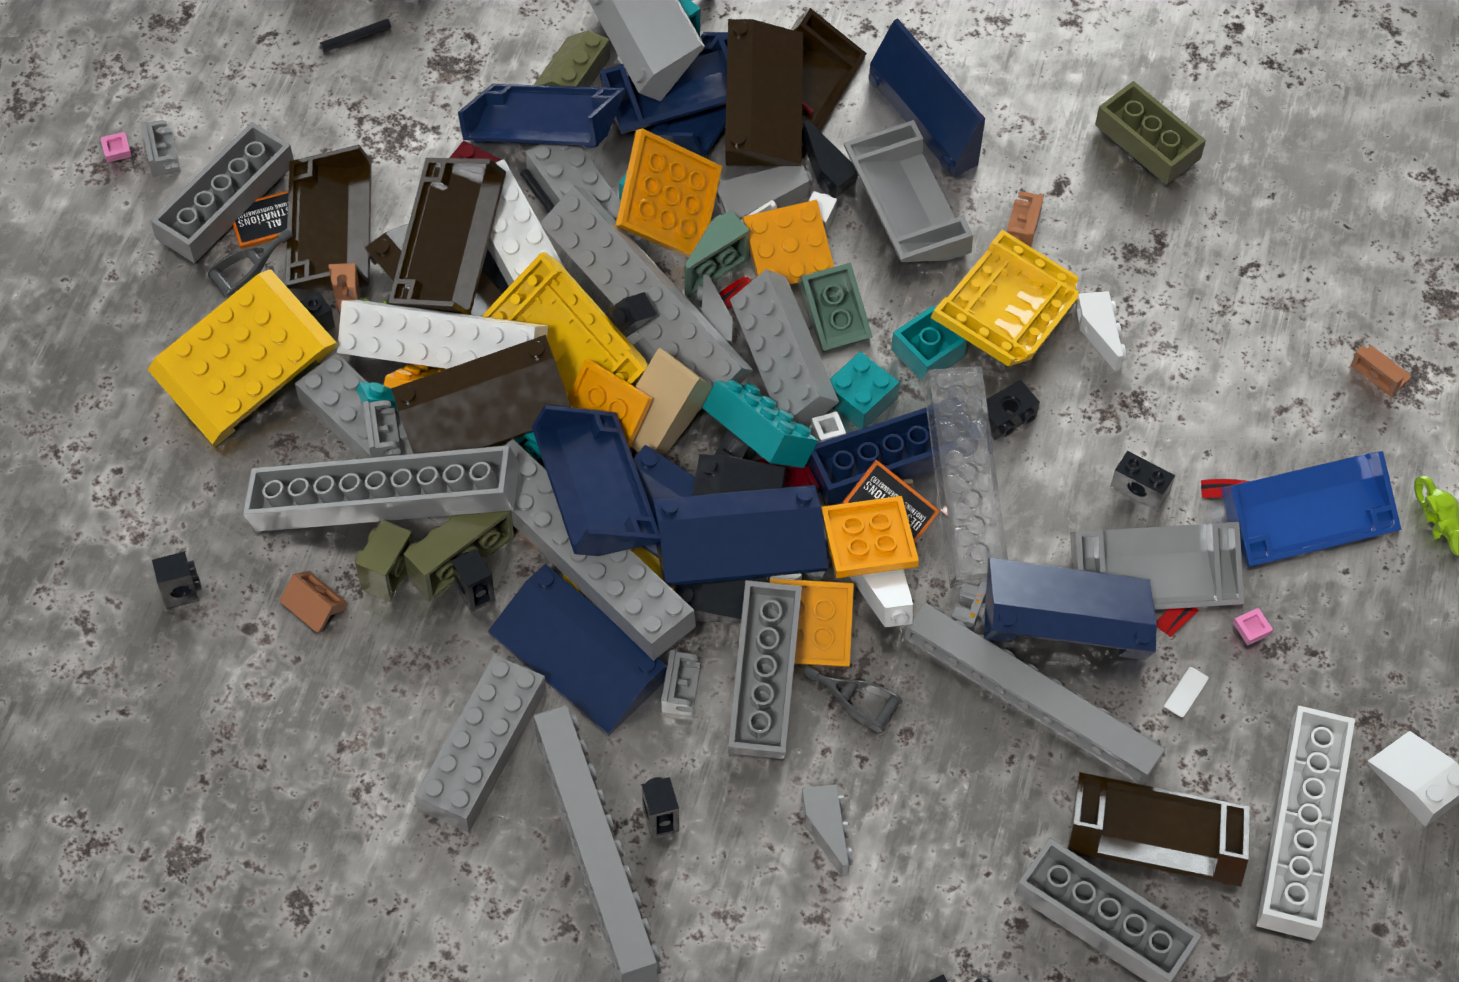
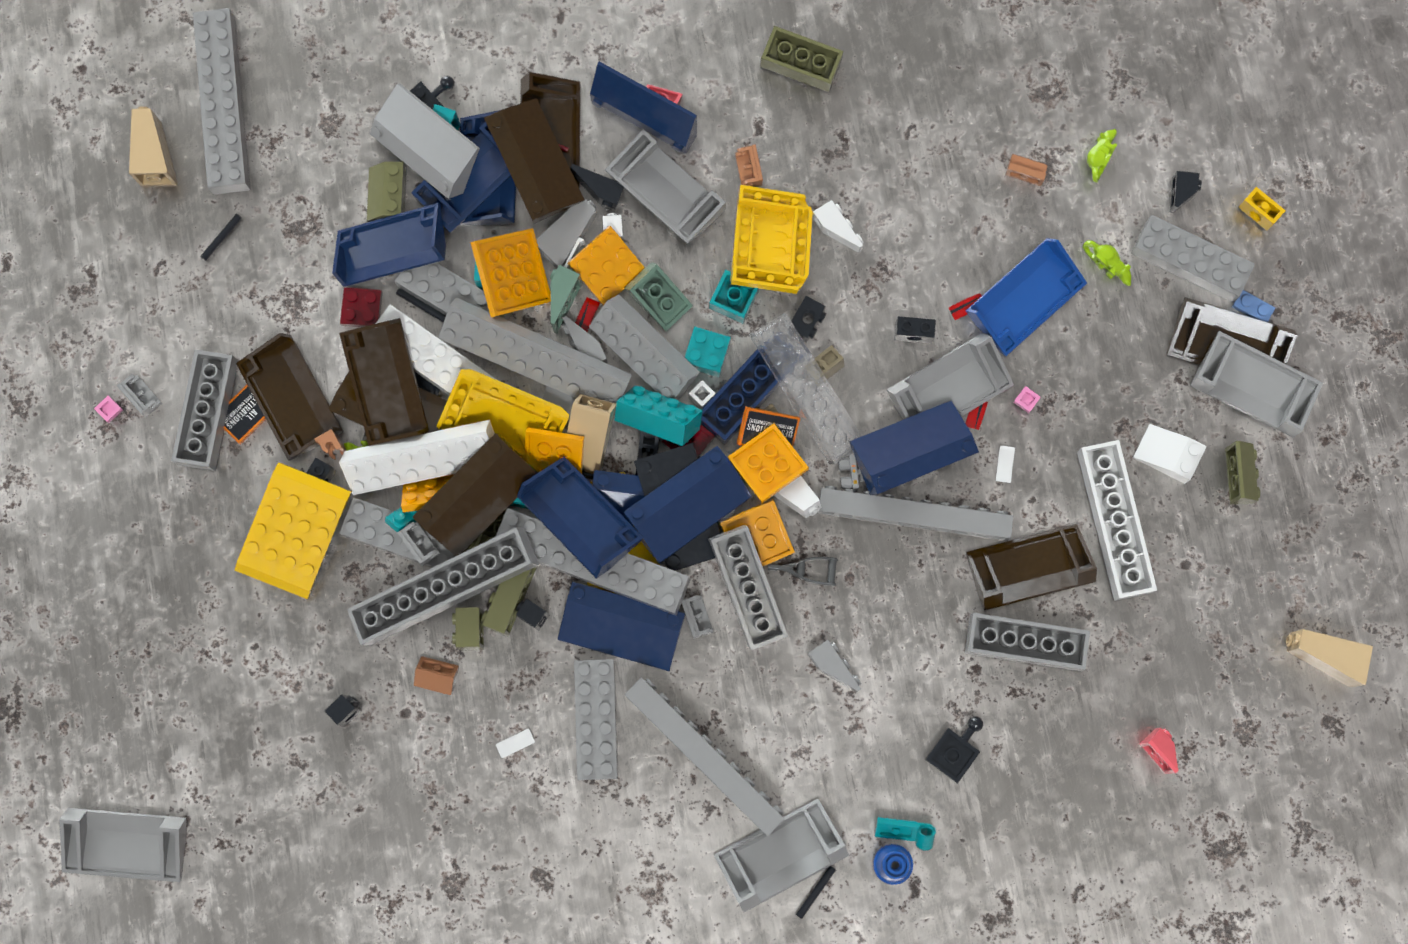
camera: 25 degrees left, 20 degrees up
dark grey piece [207,228,293,299] -> none
black slope [605,292,657,338] -> none
black brick [642,777,679,838] -> none
none -> white sticker [496,729,535,758]
none -> dark tan hinge [802,345,845,389]

